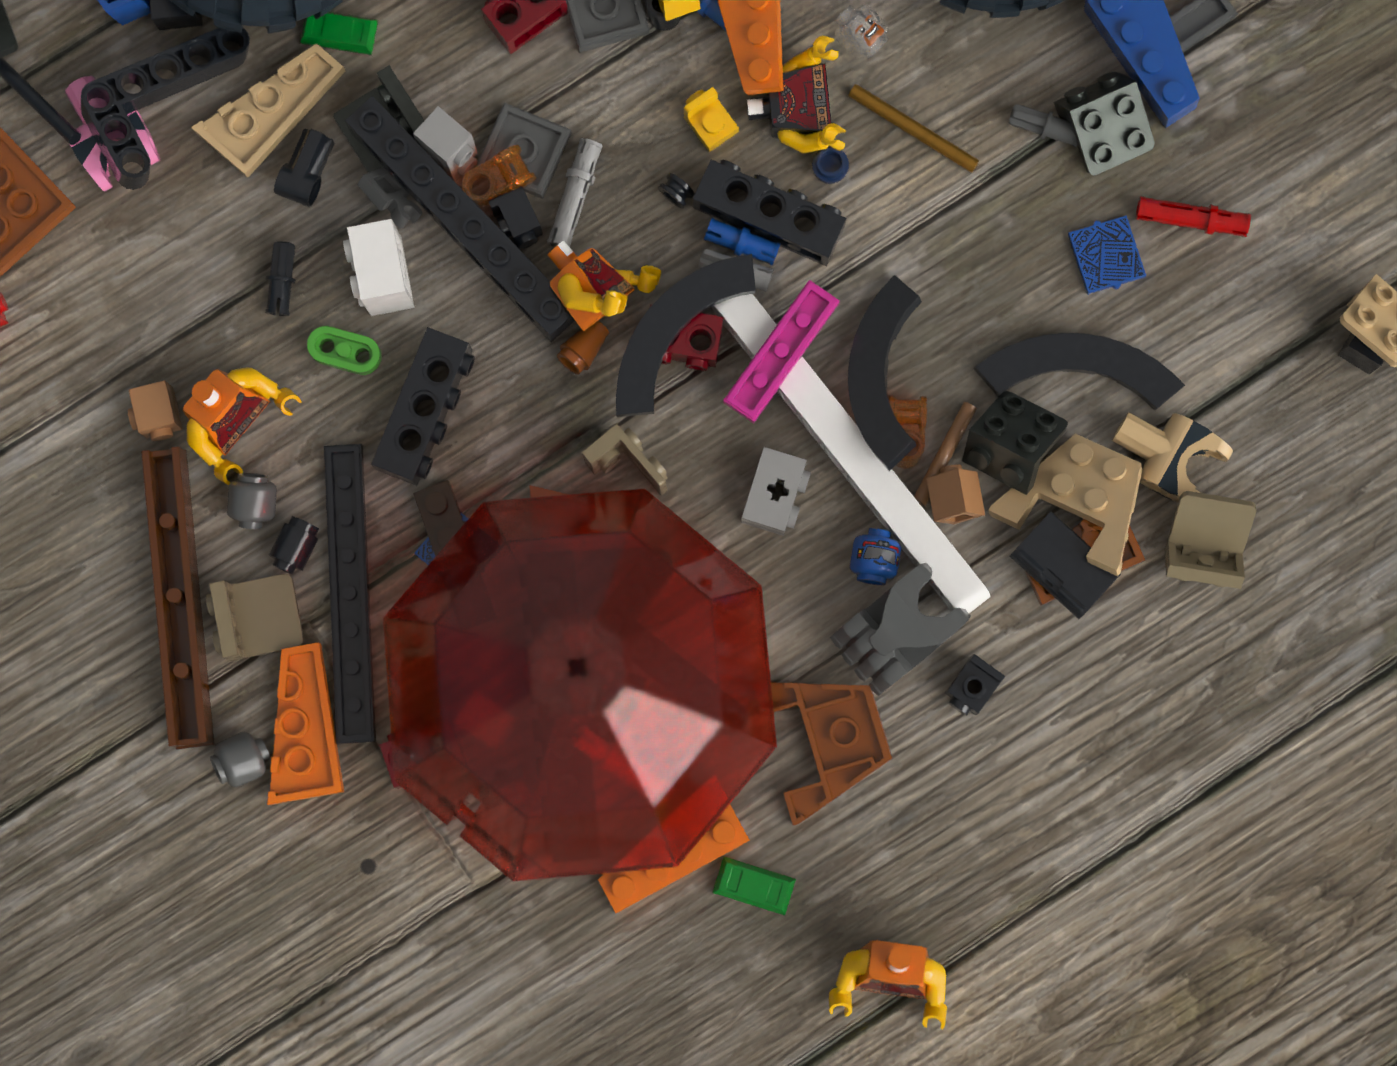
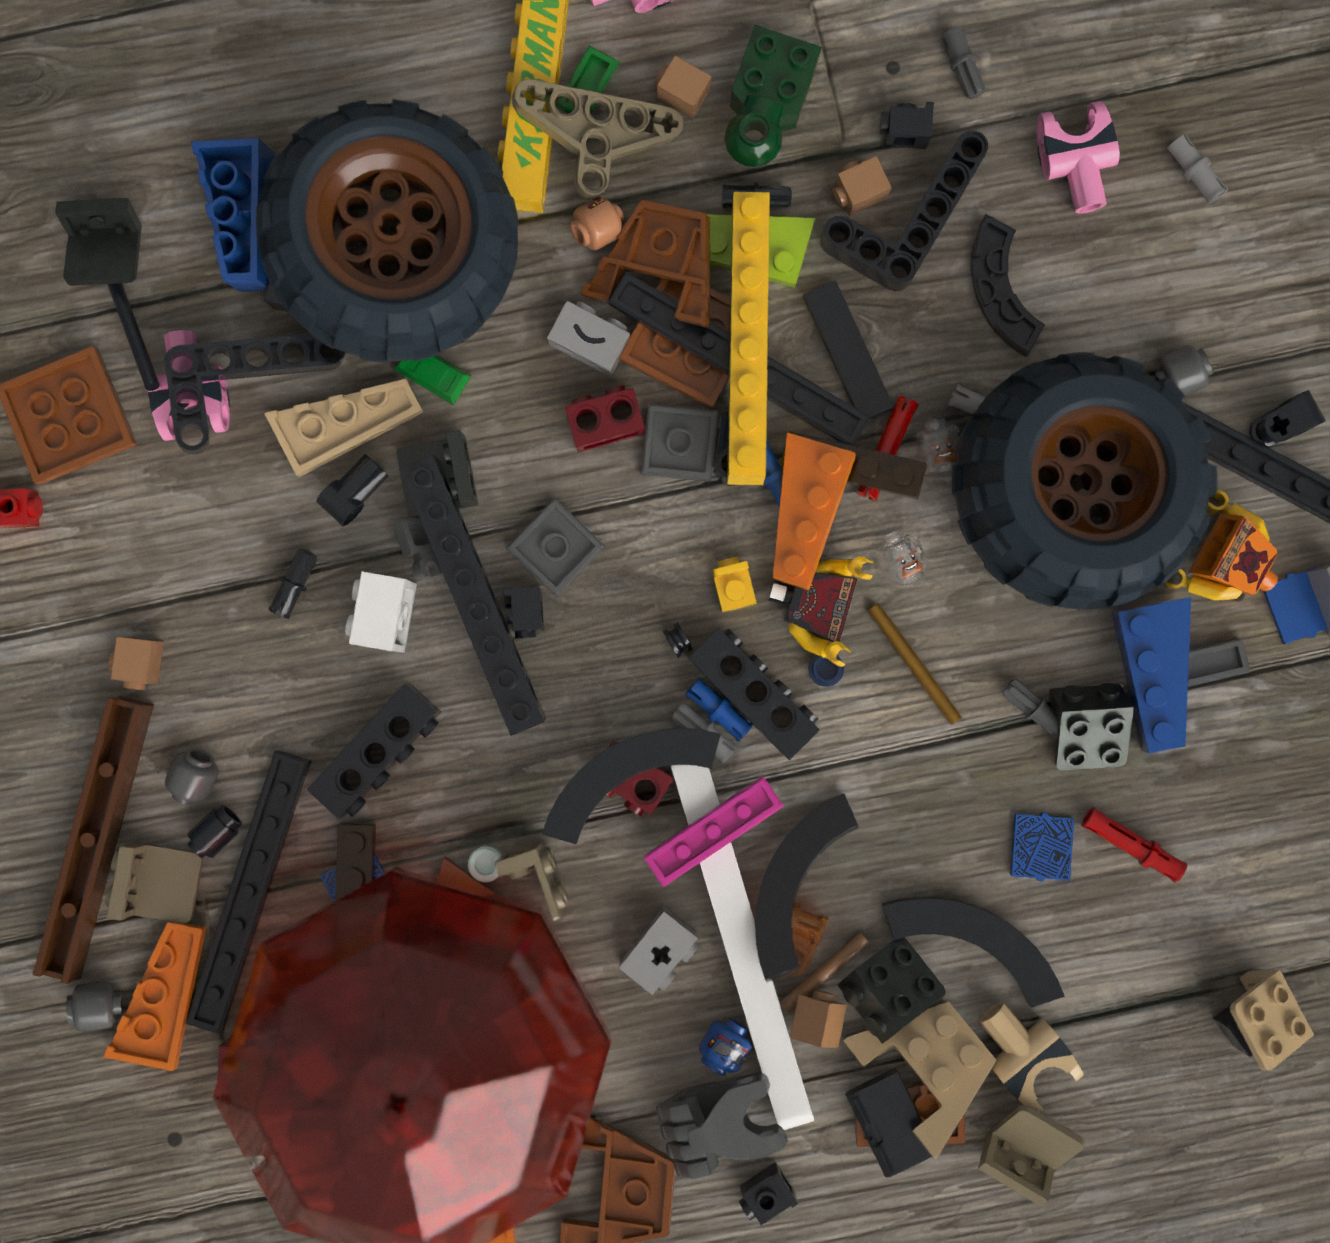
camera: 20 degrees right, 5 degrees up
torso [183,367,301,485] -> none
bright green plate [307,326,382,375] -> none
light grey brick [413,106,479,182] -> none
clear orange piece [462,145,537,206] -> none
light grey pin [547,138,603,247] -> none
torso [547,241,661,331] -> none
dark orange cone [557,321,609,375] -> none
none -> light aqua tile [468,845,502,882]

